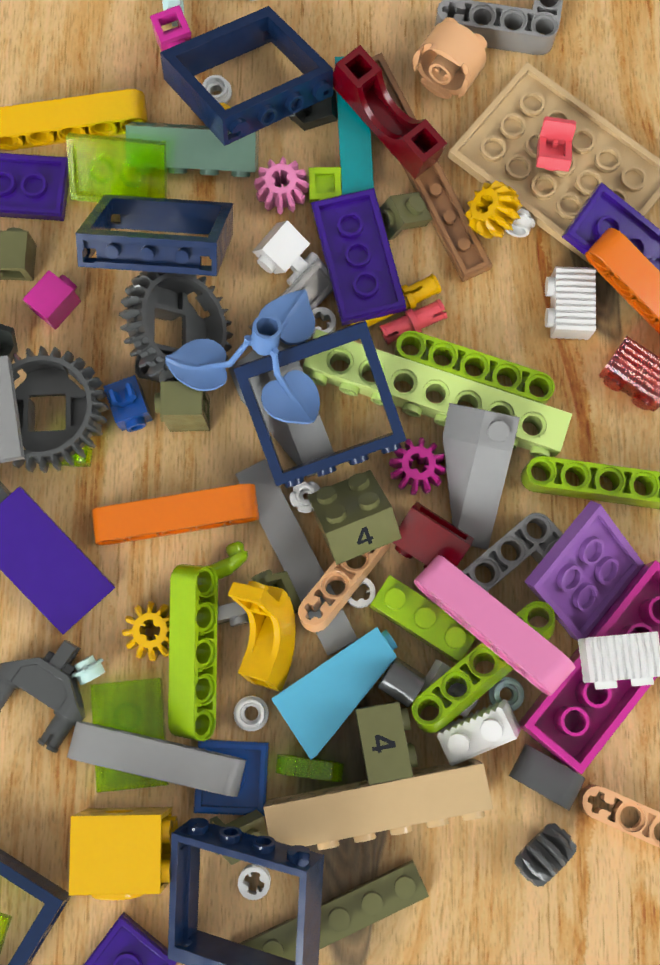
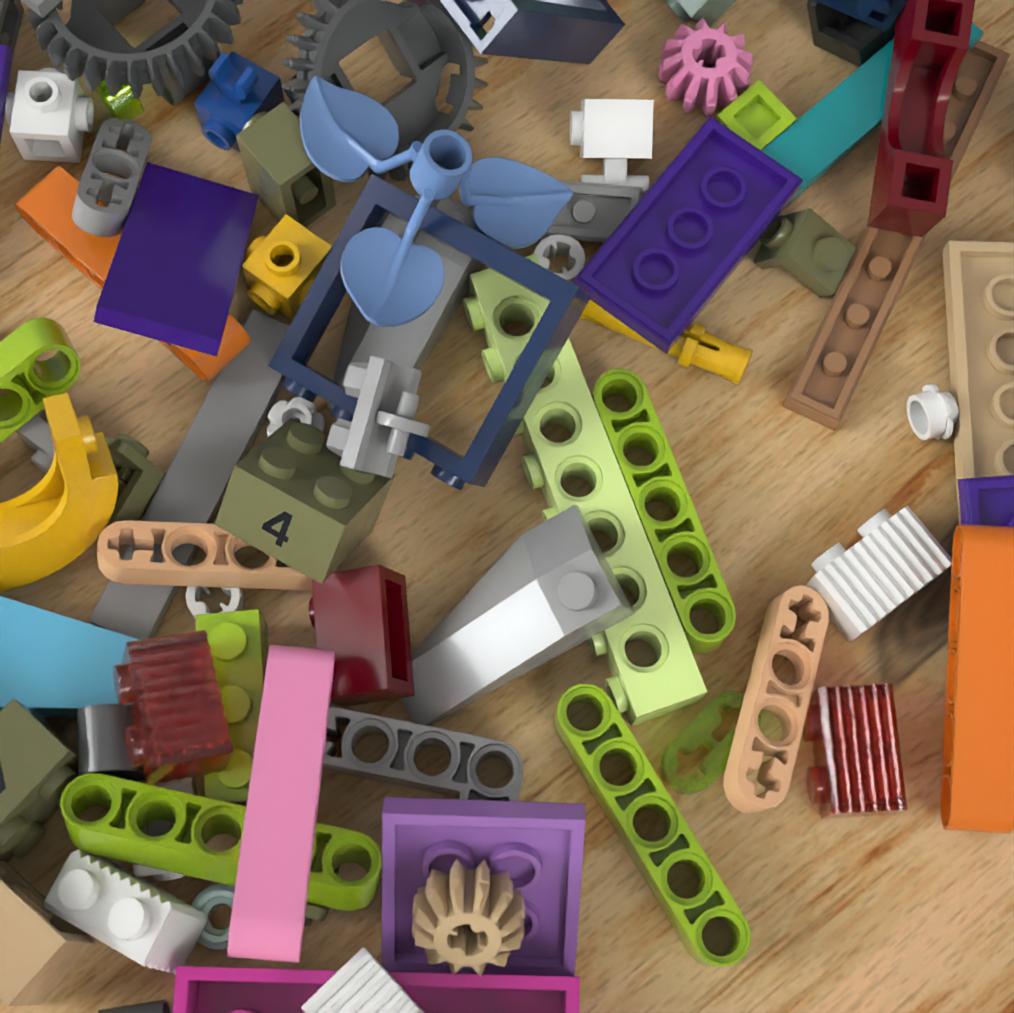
camera: 45 degrees right, 5 degrees down
lime arm [208,541,248,580] -> none
coral pin [379,299,448,345] -> none
dark pink gear [389,437,446,495] -> none
yellow gear [465,180,523,239] -> none
none -> white brick [5,68,94,163]
none -> light grey beam [72,118,152,237]
none -> dark purple tile [93,162,259,356]
none -> clear red brick [113,630,233,785]
none -> yellow brick [242,214,332,321]
none -> light grey hips [326,355,431,478]
none -> tan gear [412,859,525,977]
none -> clear neon green beam [660,691,761,795]
none -> light nougat beam [723,585,829,814]

